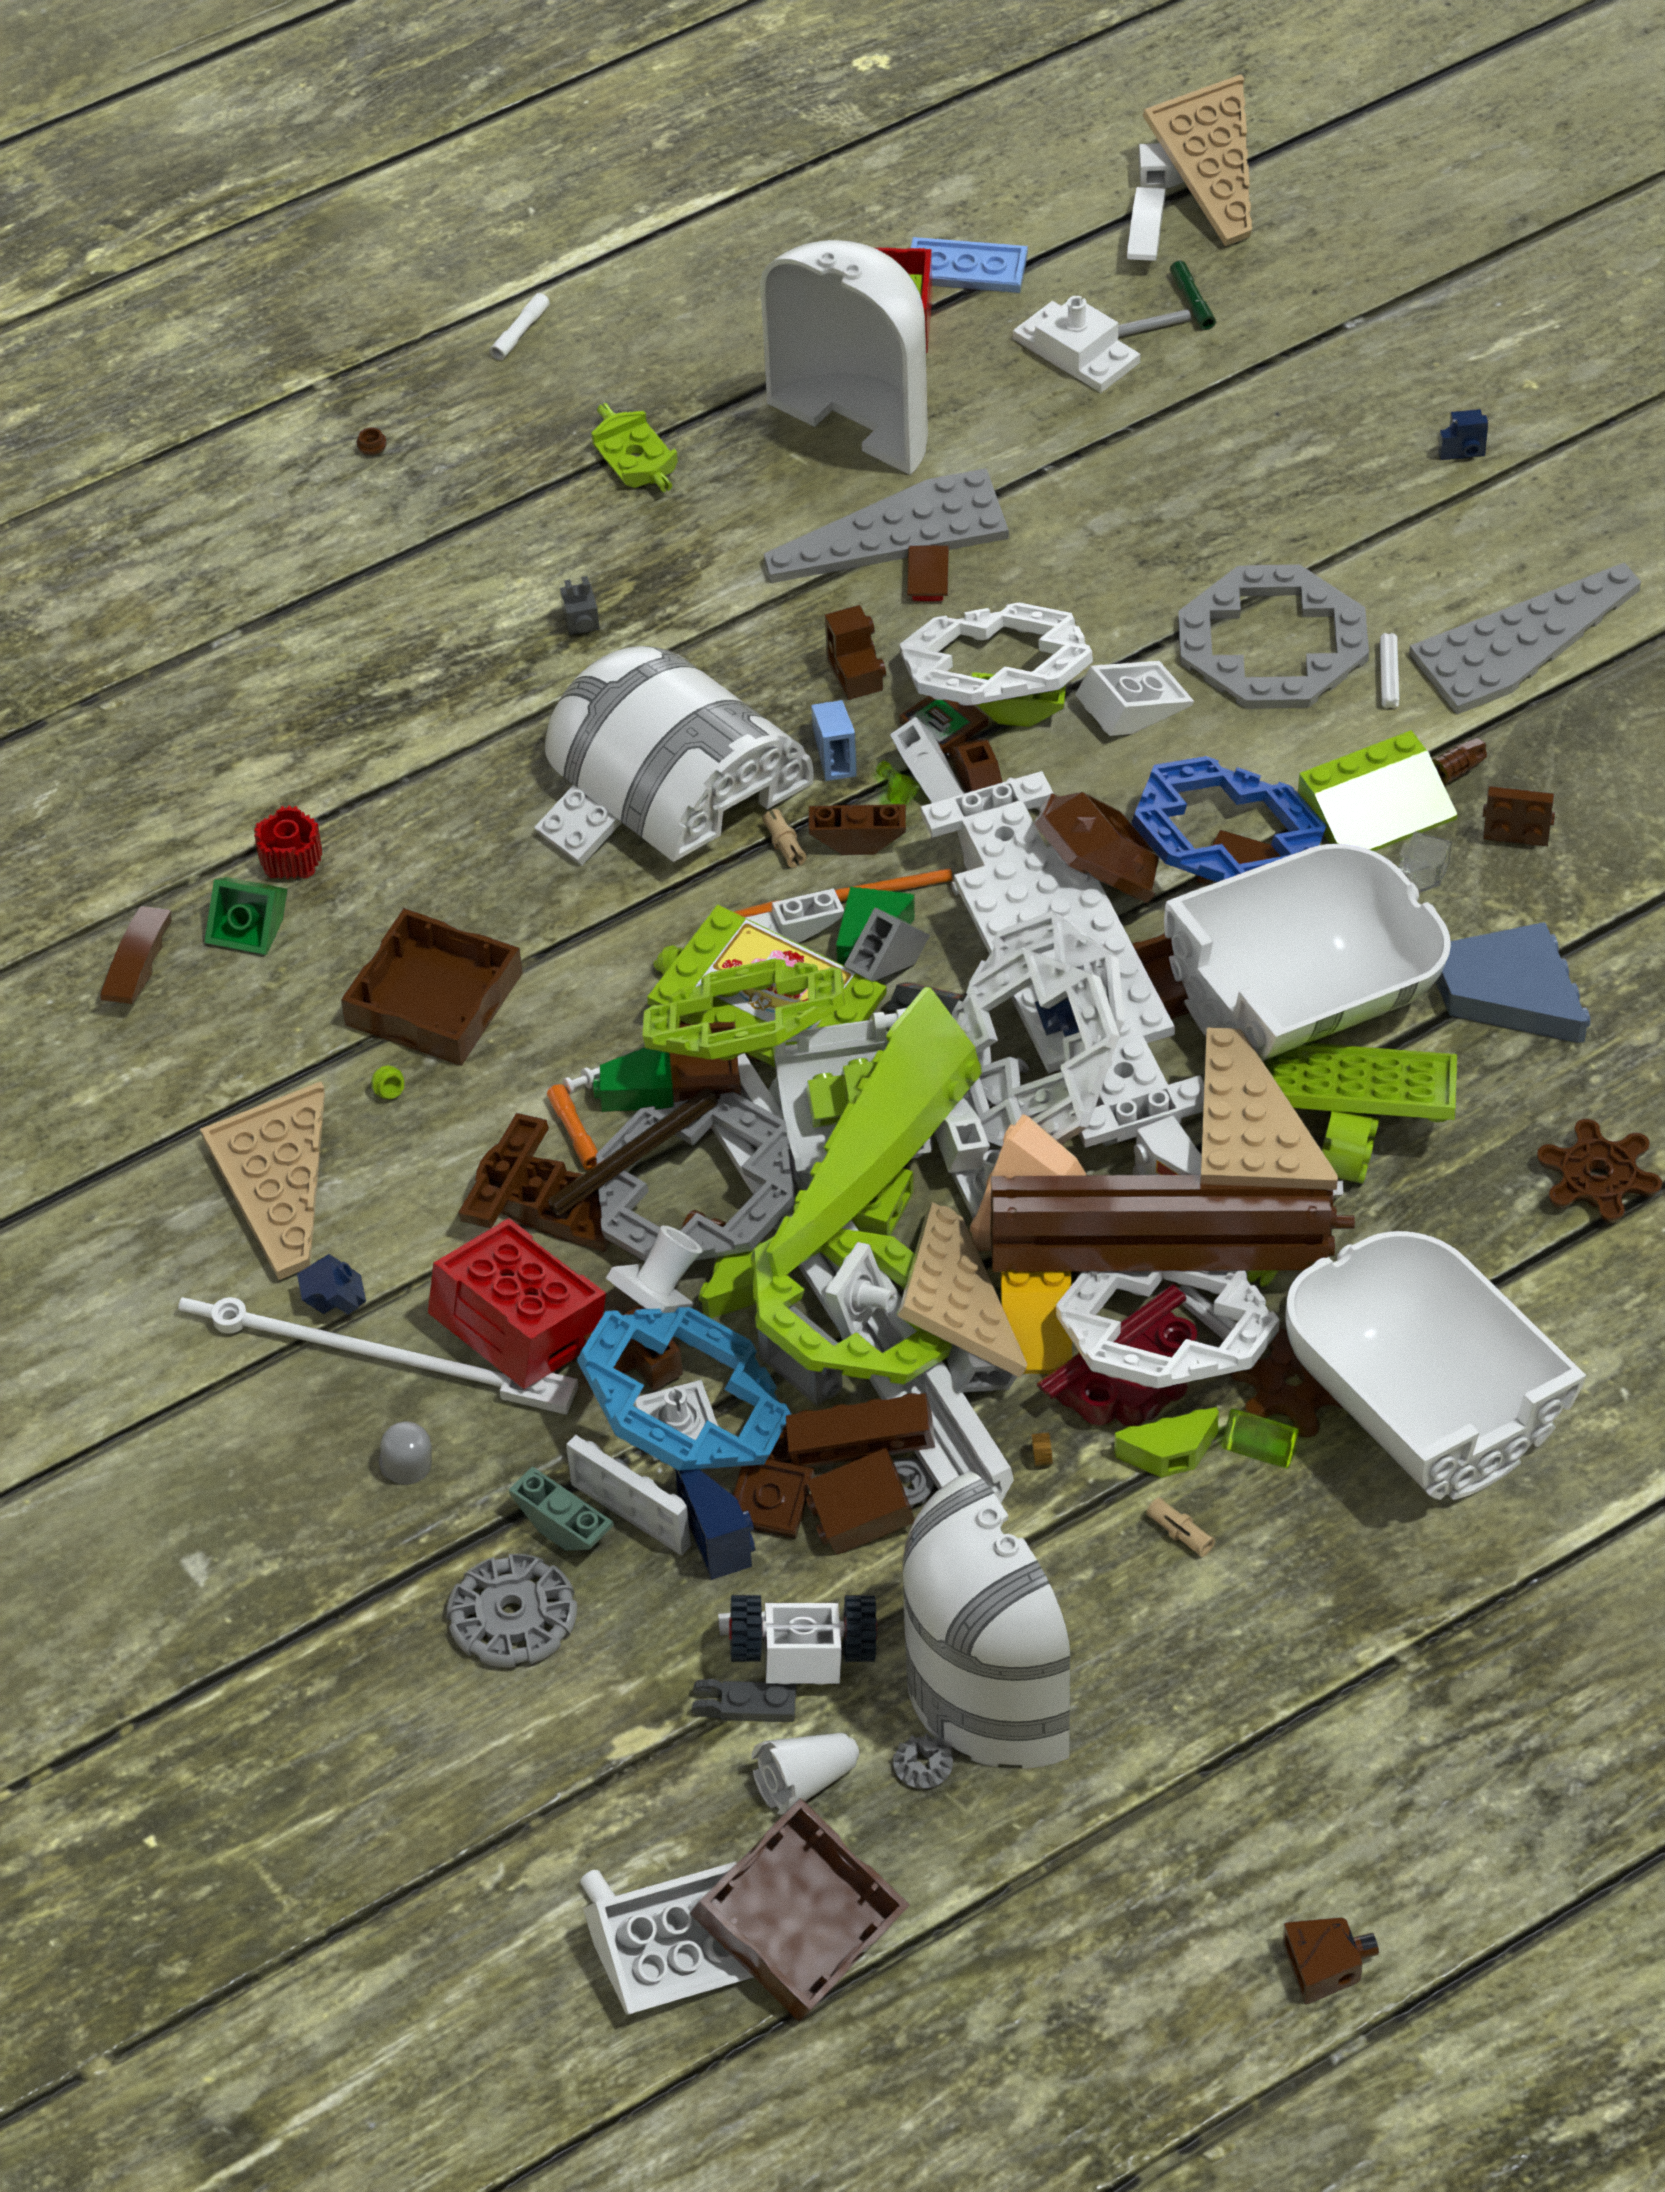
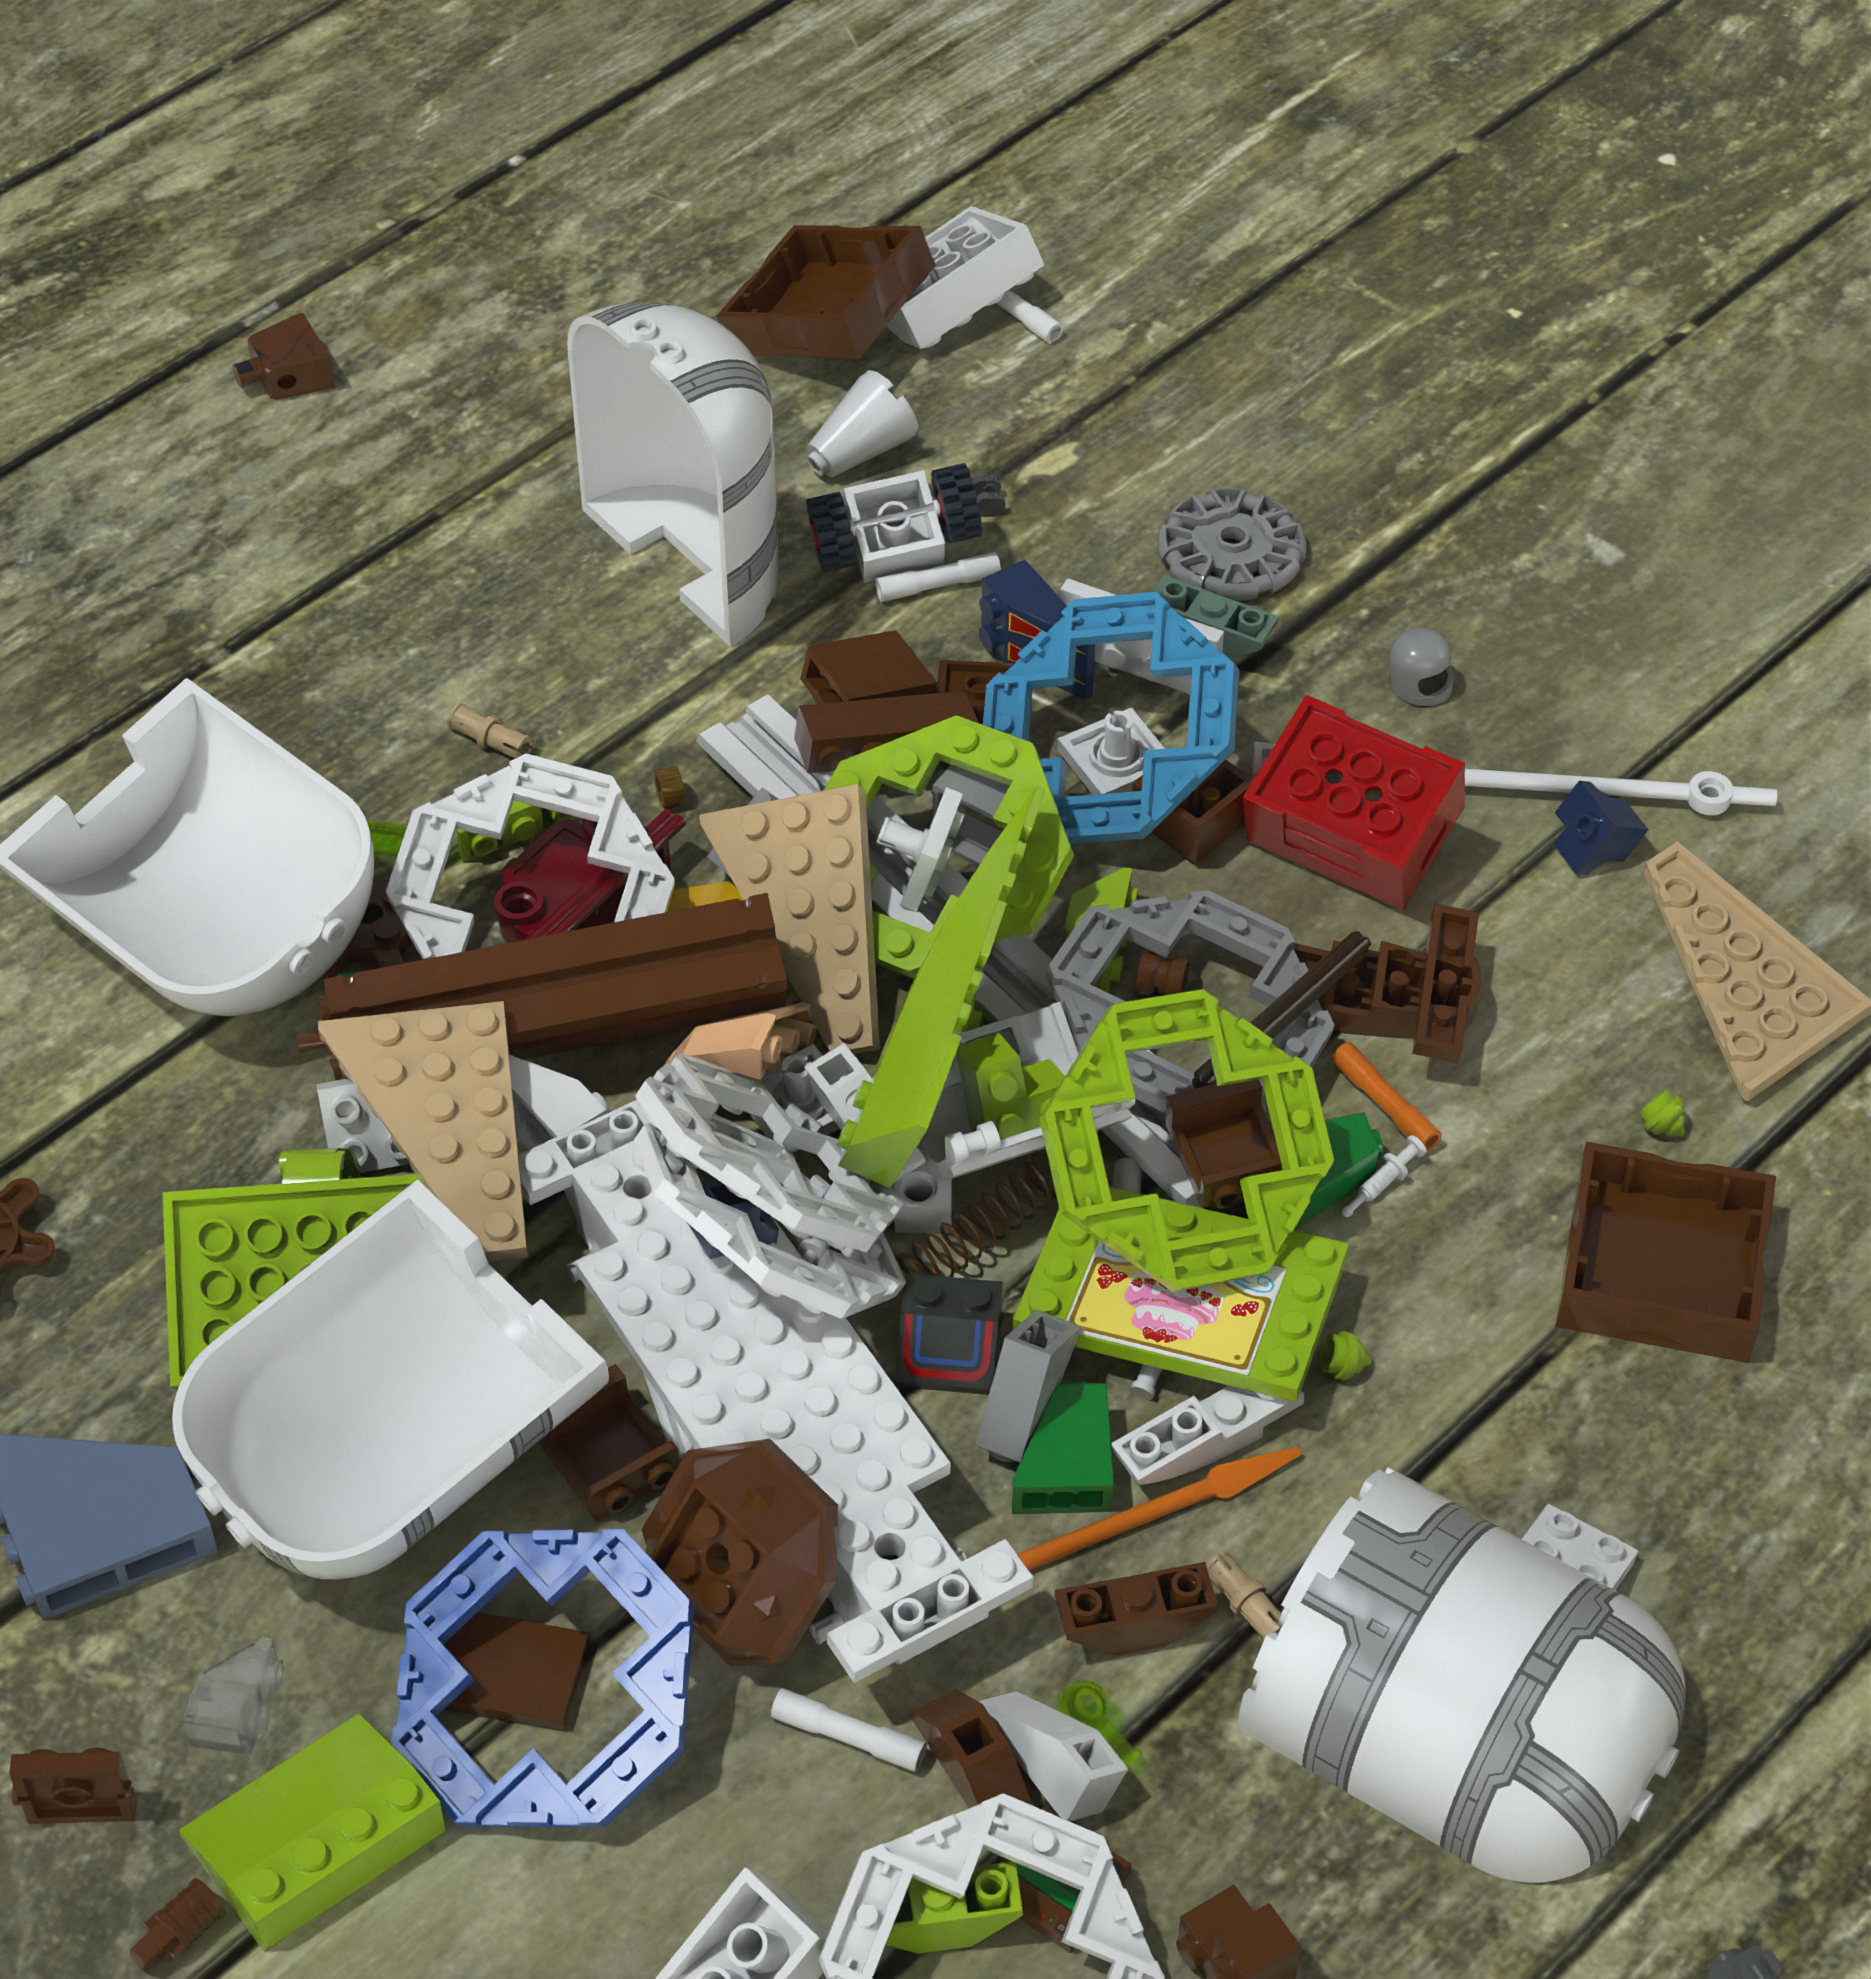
camera: 165 degrees right, 0 degrees up
white plant [606,1225,703,1313] -> none
light blue slope [811,700,857,781] -> none

